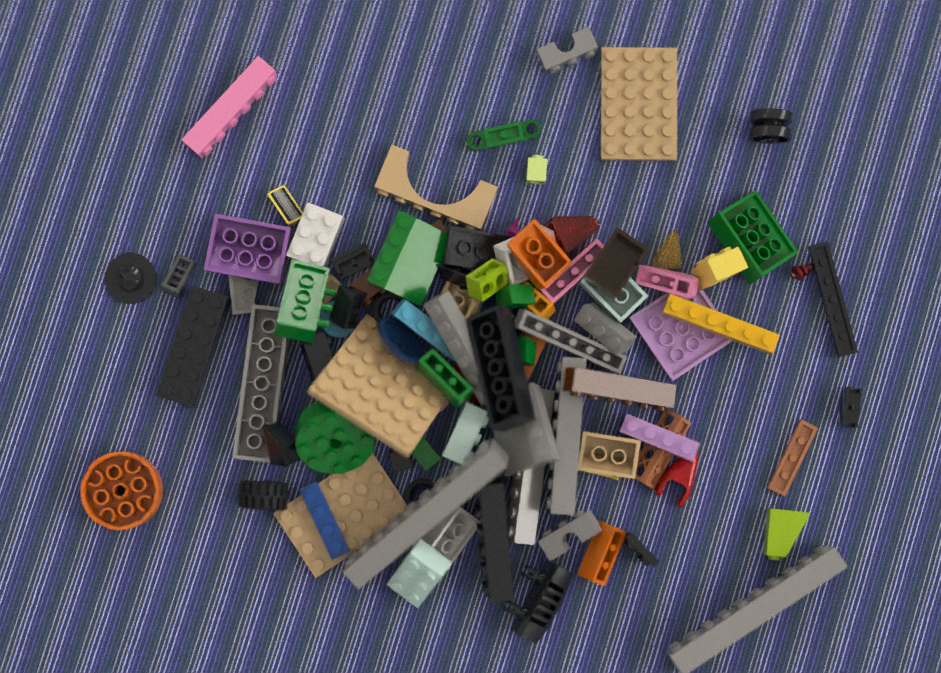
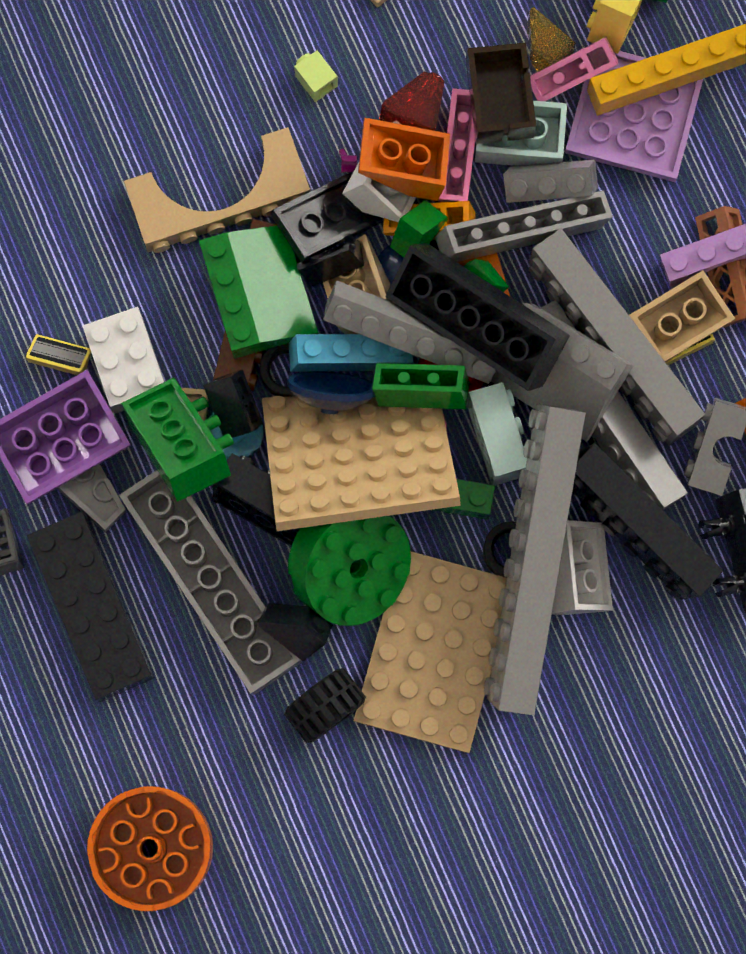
camera: 40 degrees left, 5 degrees down
blue plate [299,481,350,560] -> none
black hinge [331,242,375,280] -> none
light aqua brick [386,539,452,608] -> none
black tile [389,451,412,472] -> none
green plate [466,119,541,151] -> none
lime brick [466,258,509,302] -> none
brick [563,367,677,411] -> none

